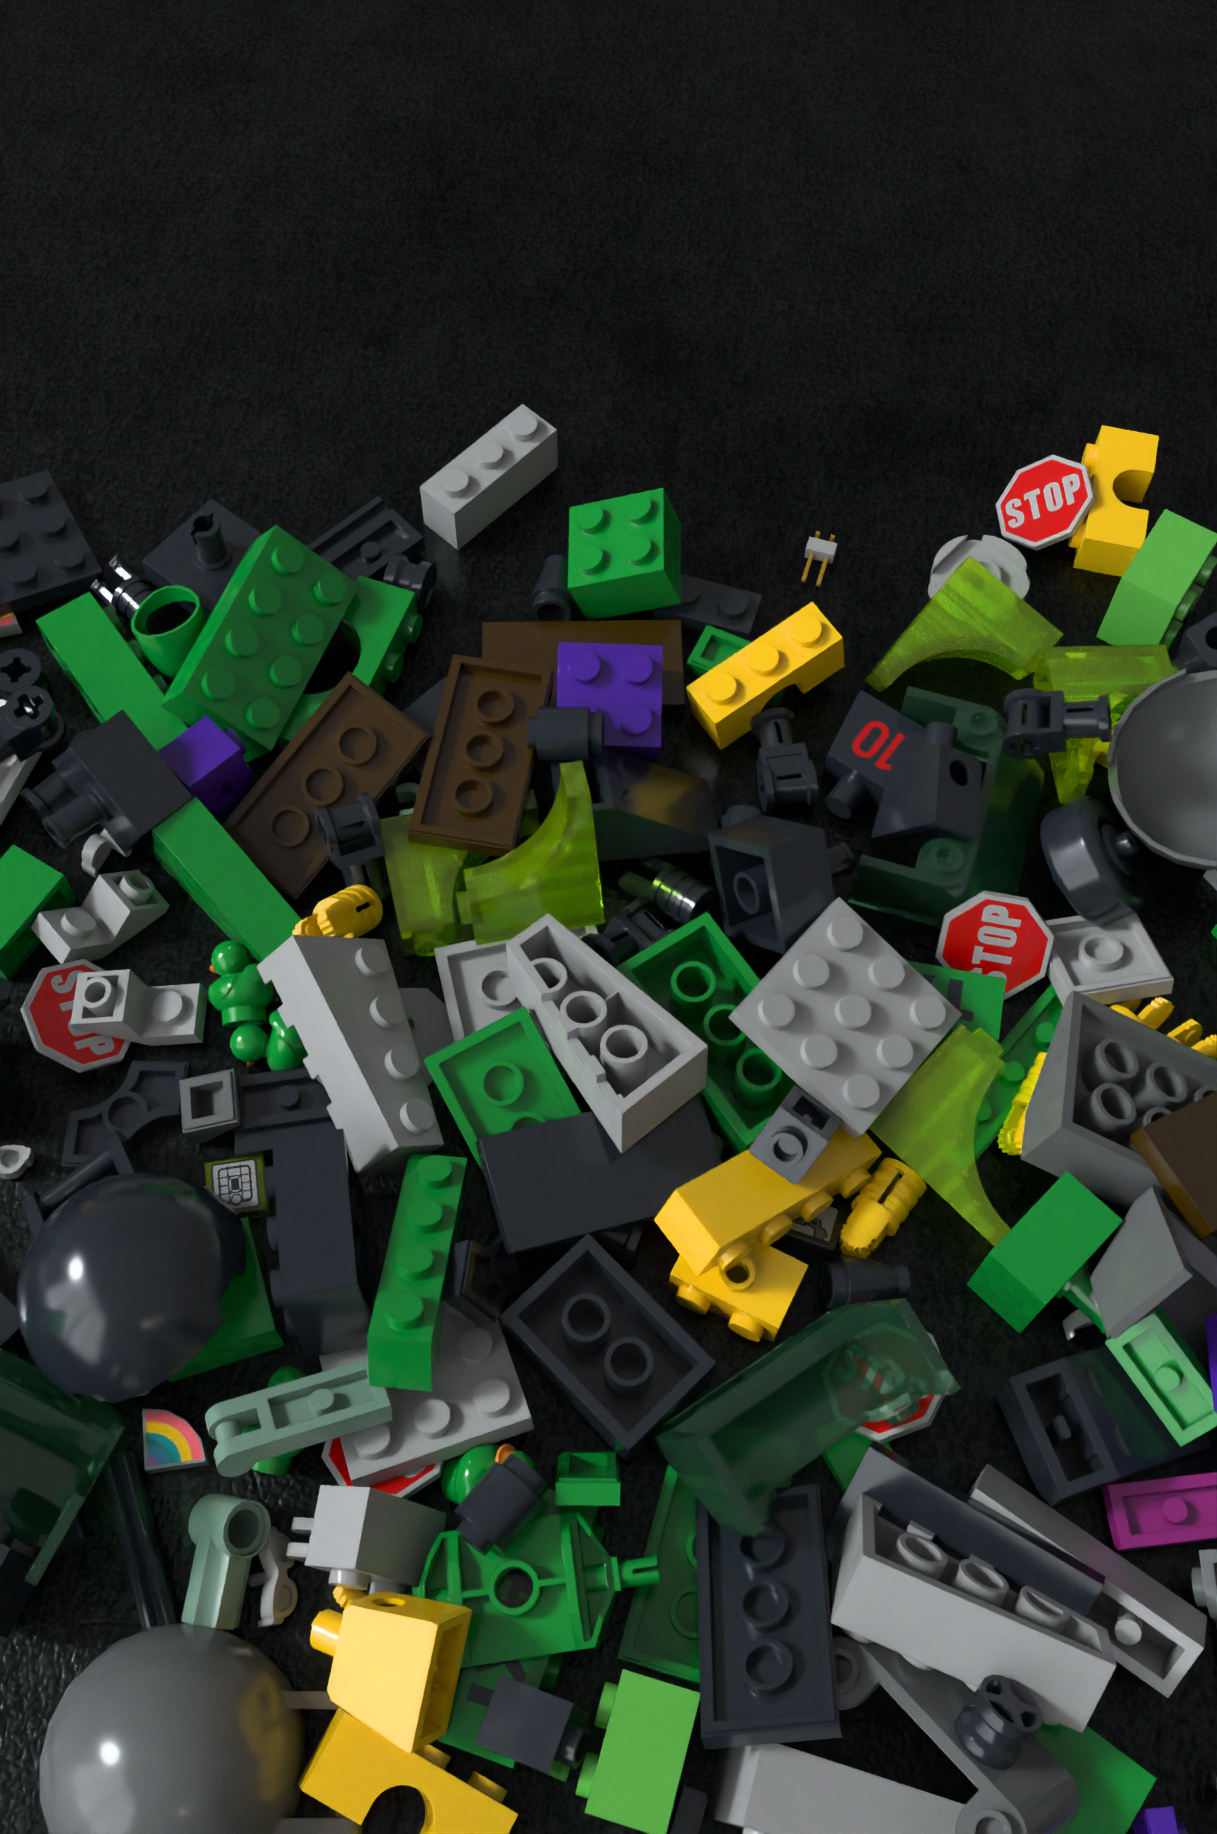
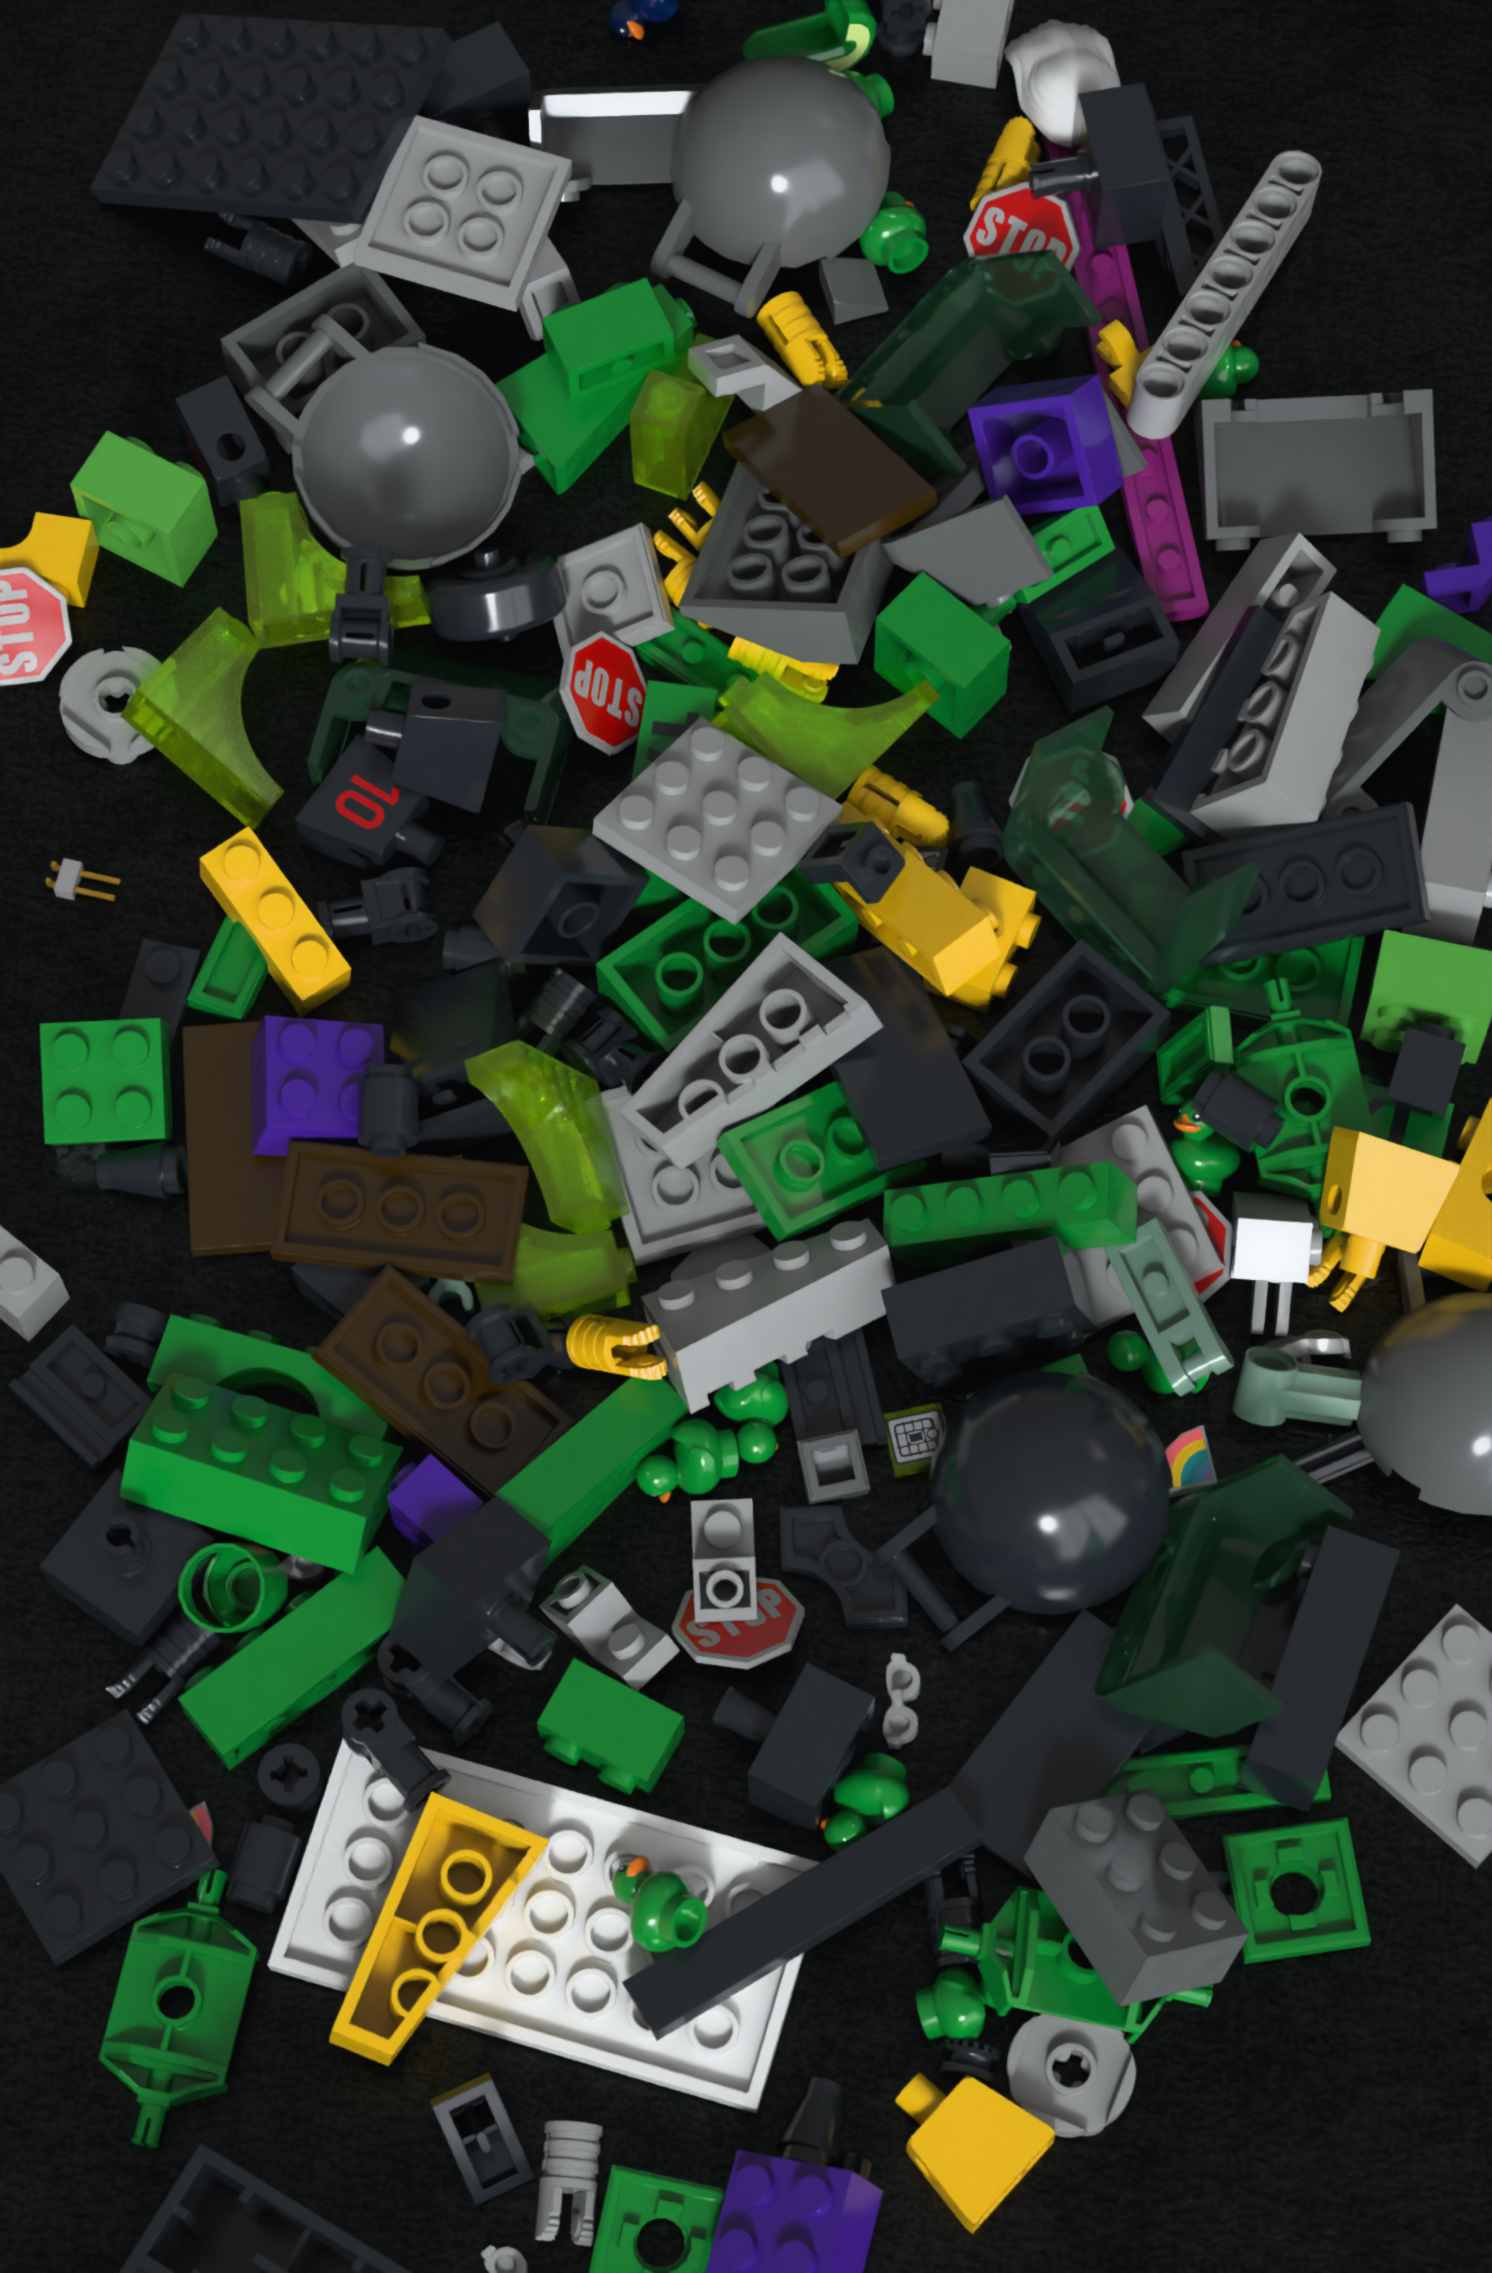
camera: 90 degrees left, 5 degrees up
black wheel [955,1675,1043,1770] -> none

